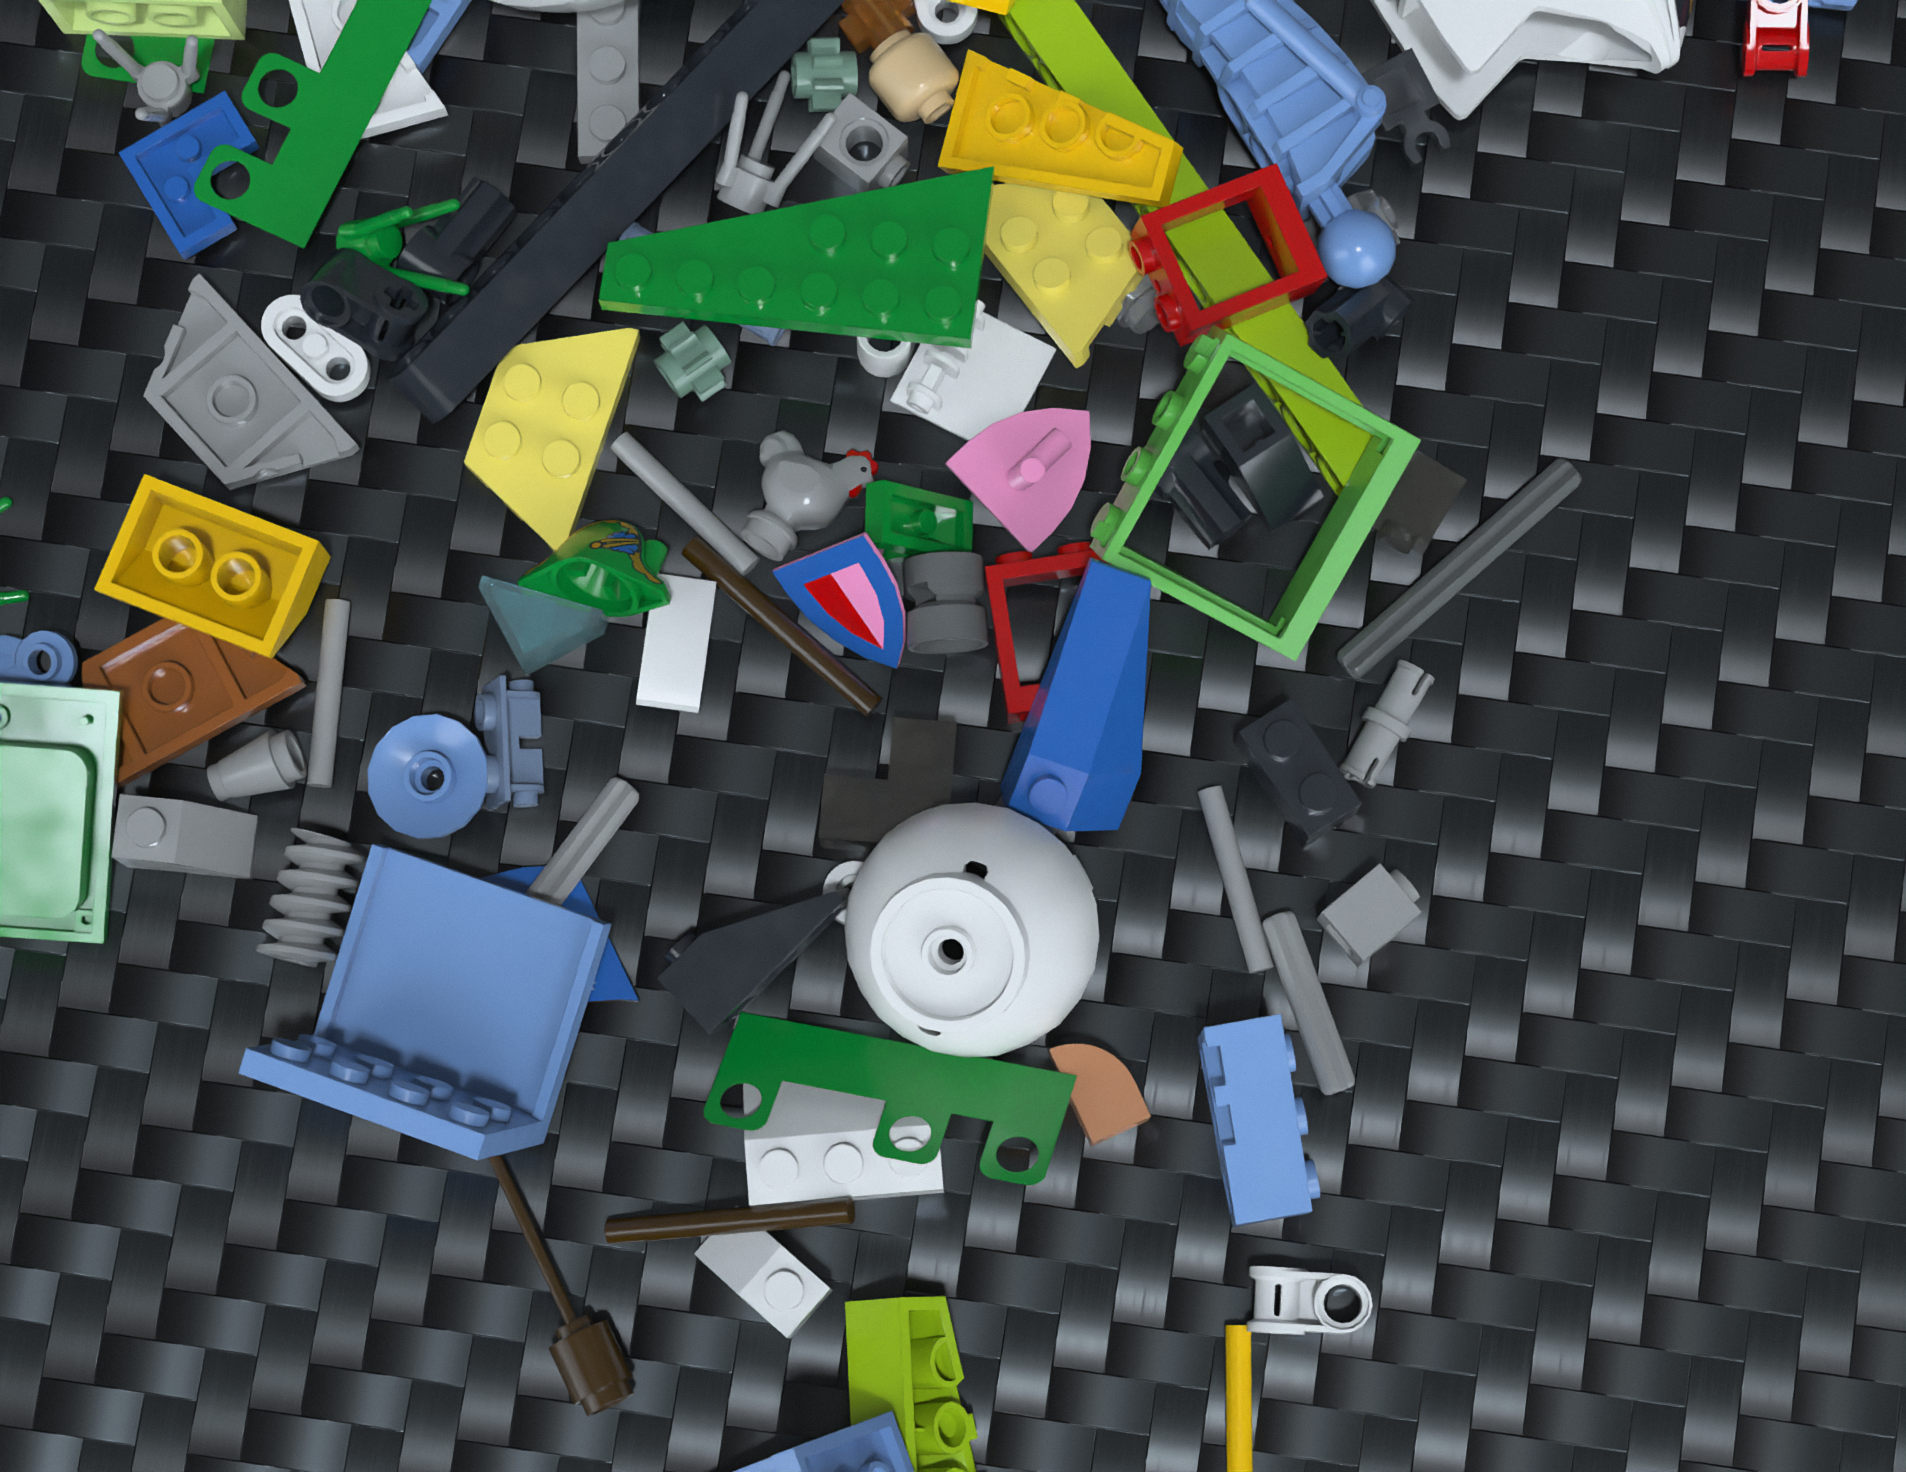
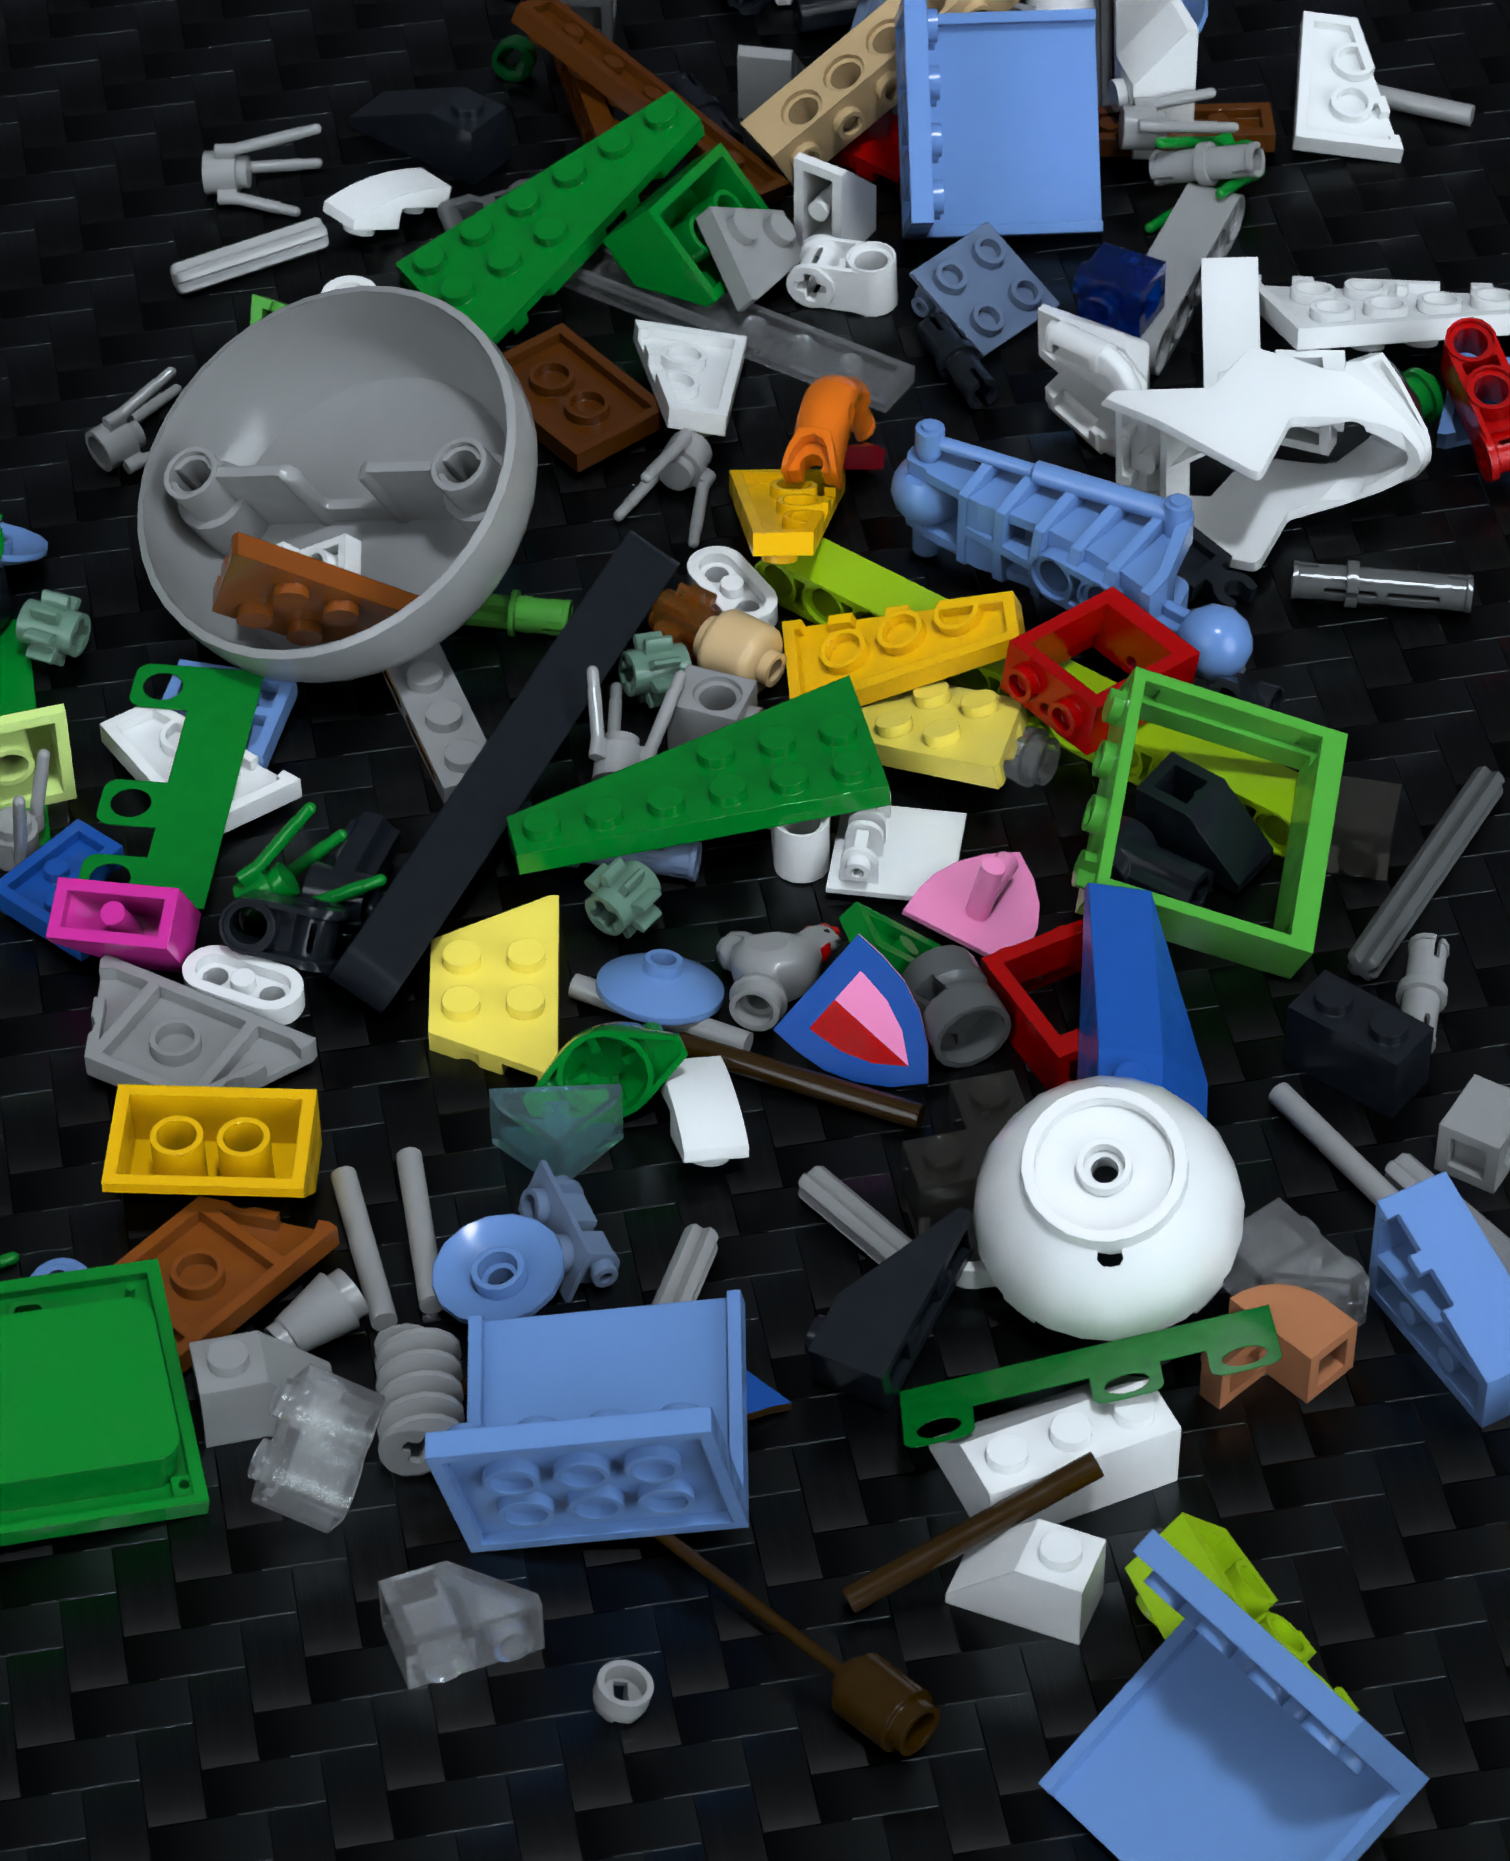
camera: 20 degrees left, 35 degrees down
none -> dark pink slope [46,877,201,973]
none -> clear brick [248,1363,385,1534]
none -> clear slope [378,1561,545,1690]
none -> light grey bar [396,1147,443,1314]
none -> light grey hinge [592,1660,654,1724]
none -> medium blue dish [596,949,724,1026]
none -> light grey axle [798,1165,912,1264]
none -> clear slope [1222,1198,1370,1328]
none -> dark grey pin [1290,560,1474,613]

